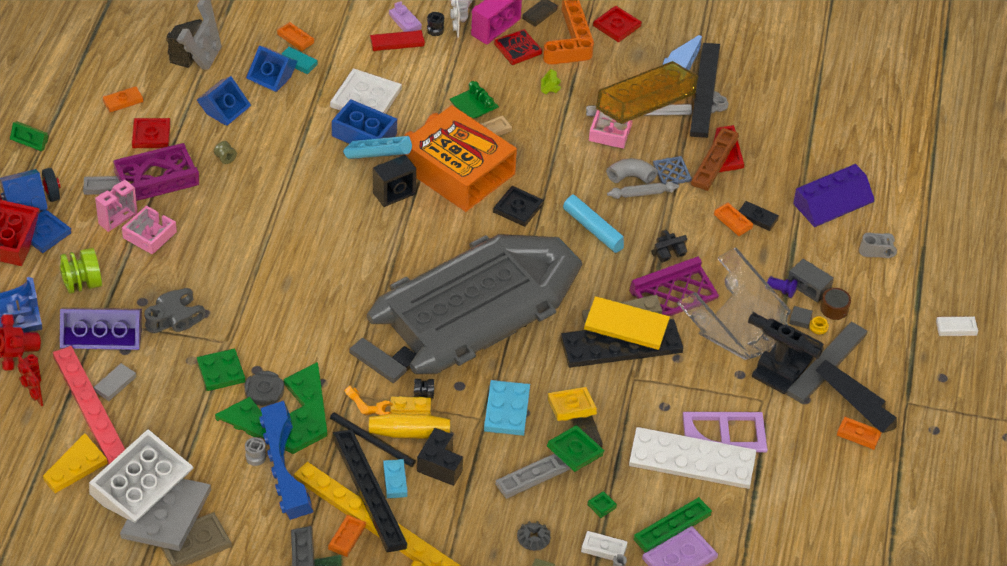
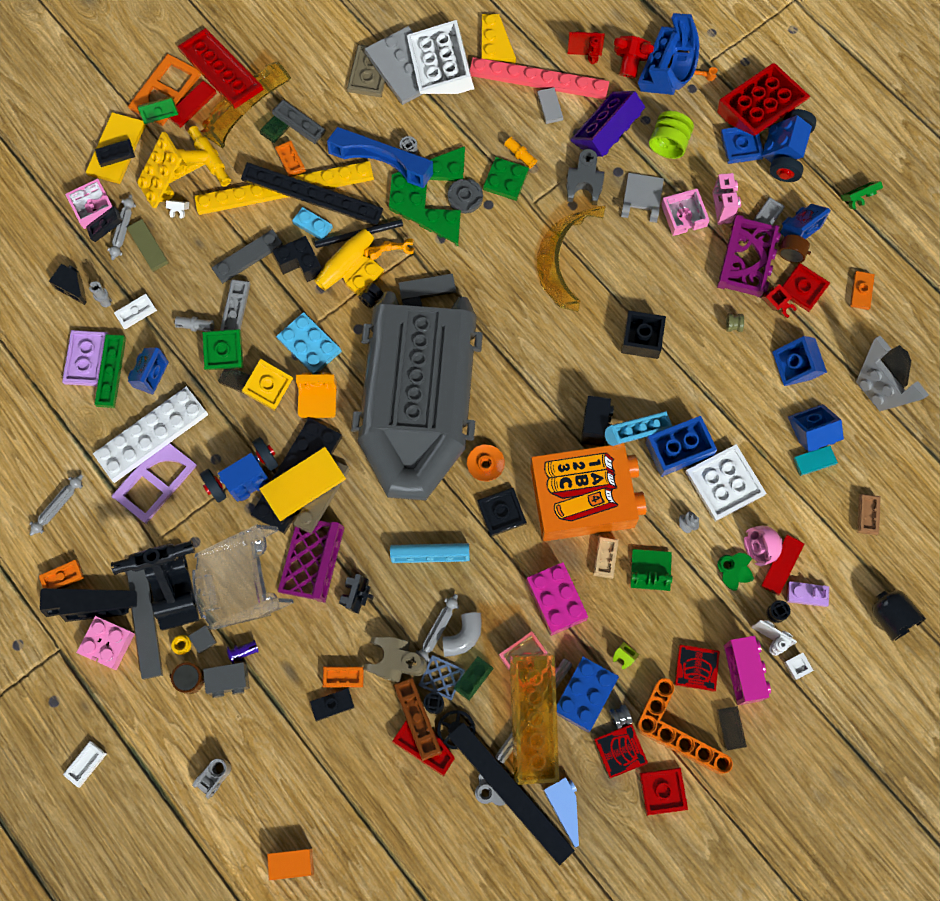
camera: 135 degrees right, 25 degrees up
orange plate [277,22,314,51] -> none
dark grey gear [517,521,551,551] -> none
green tile [587,491,617,518] -> none
dark purple slope [793,164,875,228] -> none
none -> light grey wheel [29,475,83,536]
none -> bright pink piece [76,616,135,670]
none -> blue slope [128,347,169,395]
none -> light grey pin [175,316,214,332]
none -> blue brick [200,437,278,503]
none -> dark grey plate [211,229,283,284]
none -> orange panel [267,849,314,880]
none -> light orange bracket [296,372,337,418]
none -> dark tan piece [363,637,427,682]
none -> black wheel [424,692,444,714]
none -> black wheel [437,710,476,750]
none -> clear green plate [453,656,494,701]
none -> orange dish [467,444,505,482]
none -> light orange pin [504,137,538,169]
none -> dark pink brick [526,562,588,636]
none -> clear yellow windscreen [537,205,606,312]
none -> blue brick [553,657,619,733]
none -> tile [594,724,648,779]
none -> dark grey wheel [609,704,633,729]
none -> light grey flag [621,173,664,223]
none -> black brick [621,310,666,359]
none -> light grey wheel [679,512,699,533]
none -> green plate [717,553,754,591]
none -> bright pink cylinder [744,525,782,566]
none -> red brick [761,284,797,318]
none -> reddish brown piece [778,235,811,263]
none -> blue slope [780,204,831,239]
none -> medium nougat plate [857,494,881,535]

